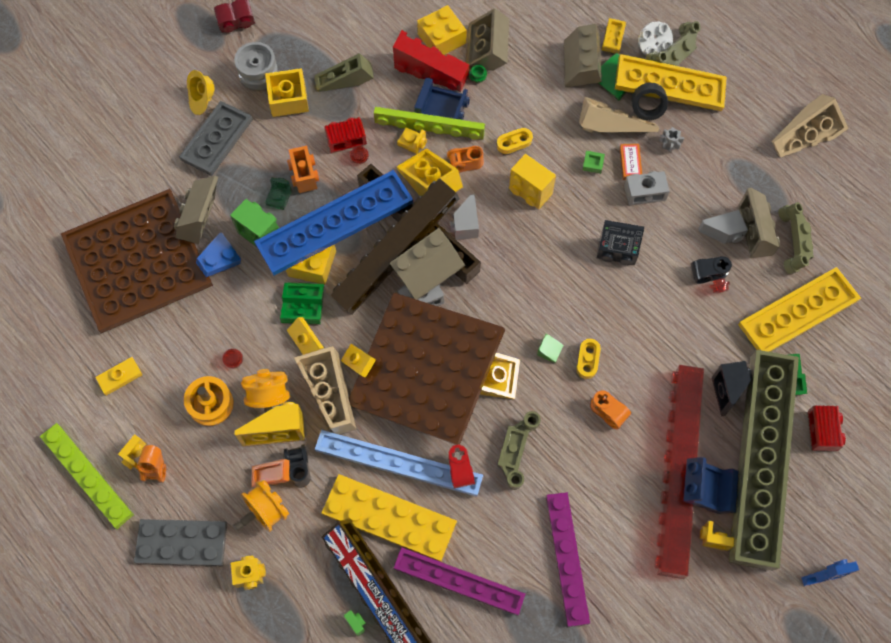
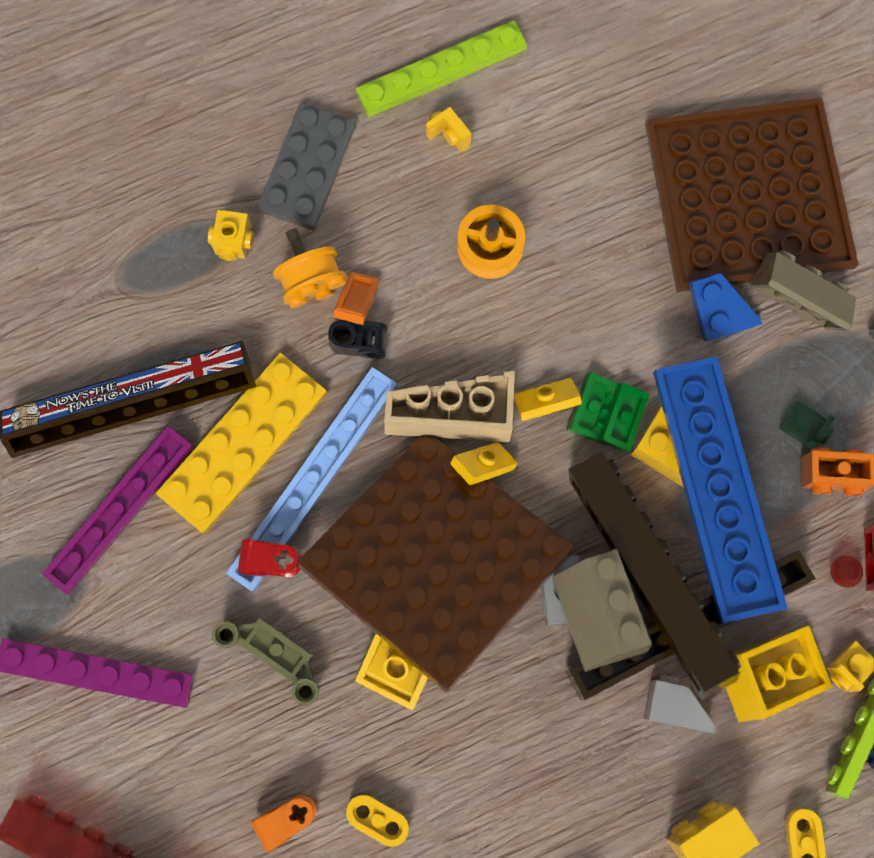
camera: 105 degrees right, 10 degrees up
yellow plate [95,357,143,396] -> none
orange piece [137,445,166,482] -> none
clear red plate [222,349,243,369] -> none
bright green brick [230,199,279,246] -> none
yellow slope [235,402,305,446] -> none
light orange wheel [241,369,290,413] -> none
bright green plate [344,610,366,636] -> none
orange piece [447,146,484,173] -> none
slope [537,334,564,363] -> none

